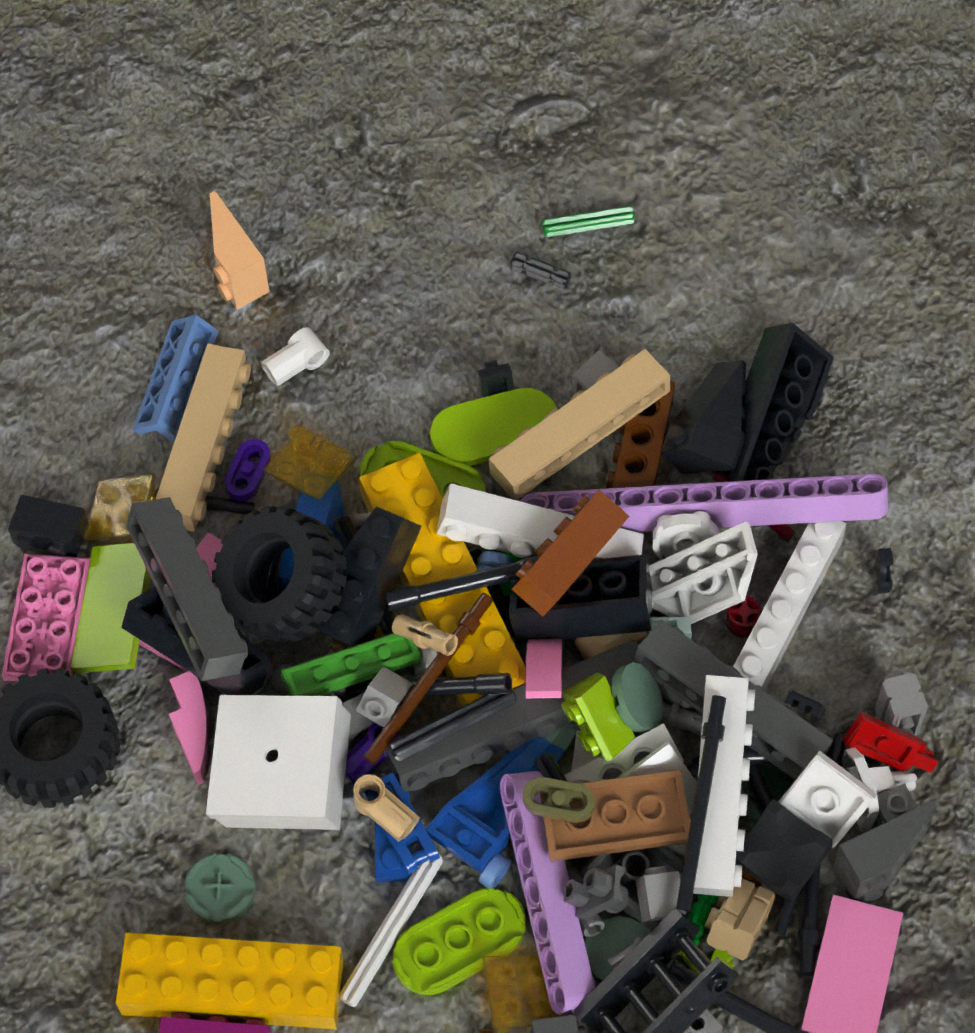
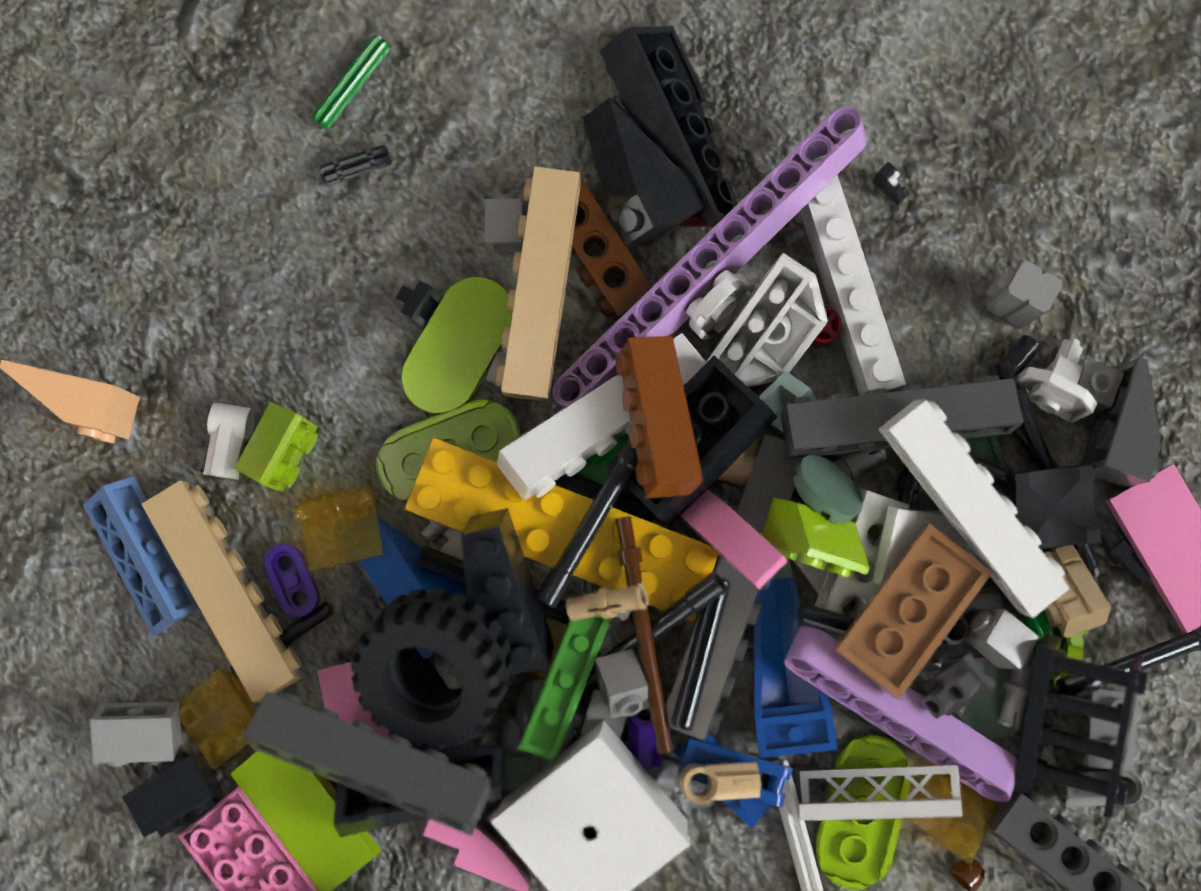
camera: 50 degrees left, 20 degrees up
medium blue tile [475,551,514,571] -> none
medium blue tile [479,853,511,889] -> none
olive plate [523,777,595,823] -> none
black bar [676,695,726,911] -> none
white tile [778,750,877,849] -> none
black tile [785,690,826,720] -> none
red hinge [843,712,938,773] -> none
none -> light grey brick [90,702,182,767]
none -> lime slope [234,401,318,492]
none -> white fence [799,765,962,821]

